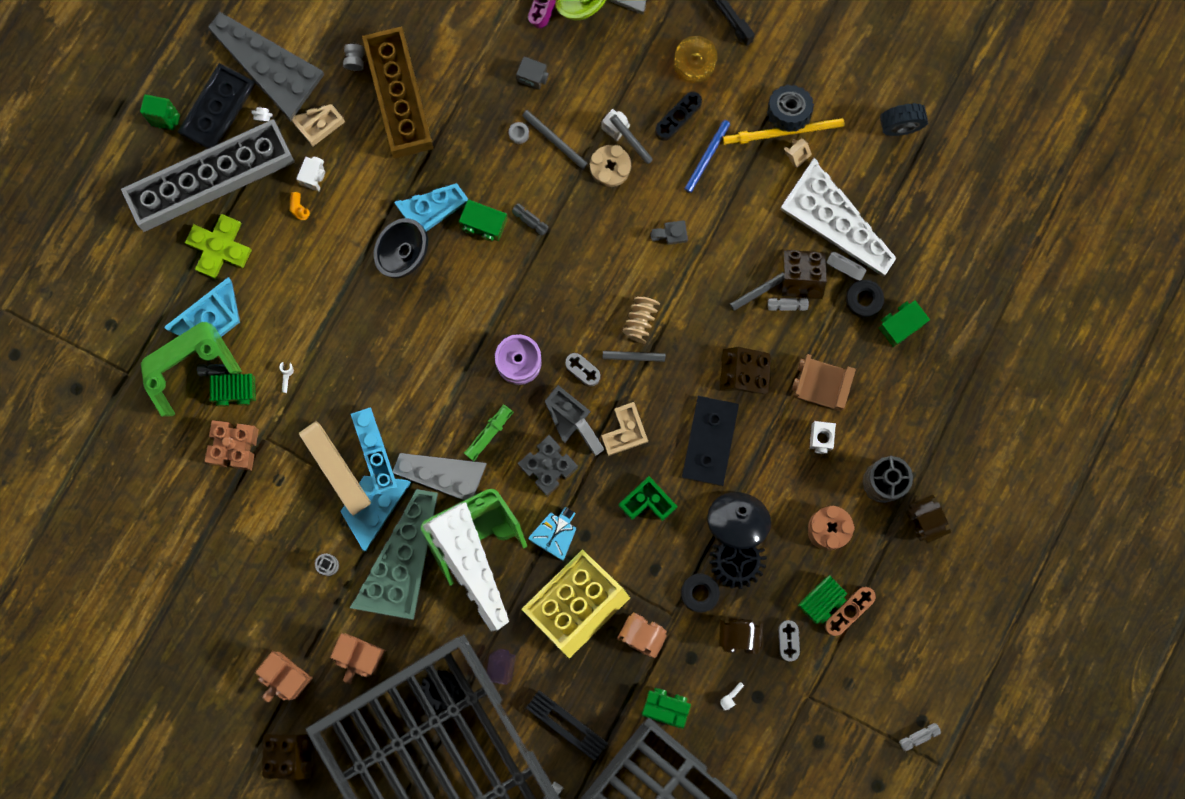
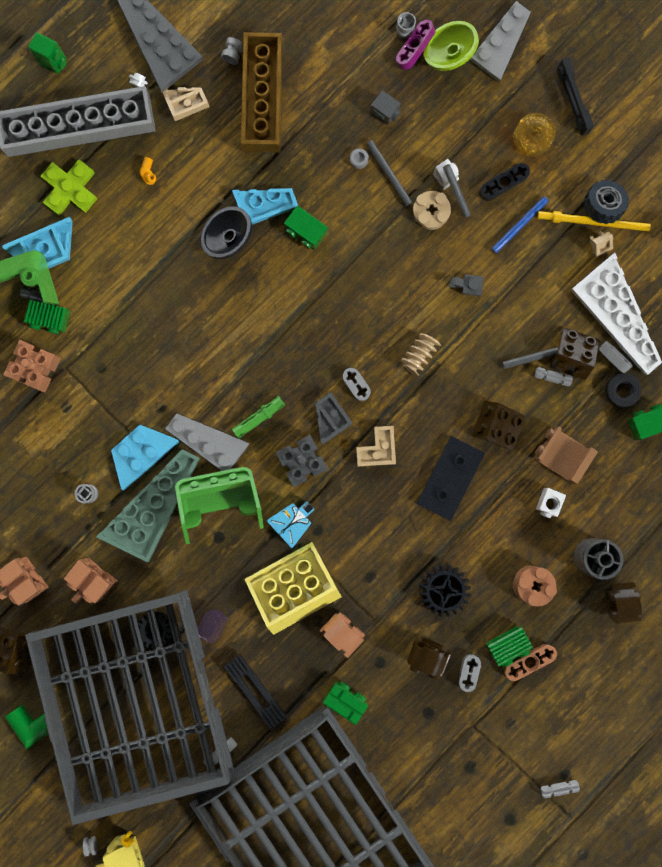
camera: 15 degrees right, 5 degrees up
black plate [178,63,256,149] -> none
white hand [280,362,294,393] -> none
white brick [297,157,325,192] -> none
tan beam [299,421,371,516] -> none
medium azure slope [351,407,397,494] -> none
white wing [422,502,509,631] -> none
lavender wheel [495,334,542,385] -> none
dark grey axle [512,204,548,236] -> none
light grey beam [575,418,604,456] -> none
dark grey bar [603,351,665,362] -> none
green brick [618,476,678,522] -> none
black tyre [681,574,720,613] -> none
black dish [707,492,771,549] -> none
white hand [720,682,744,710] -> none

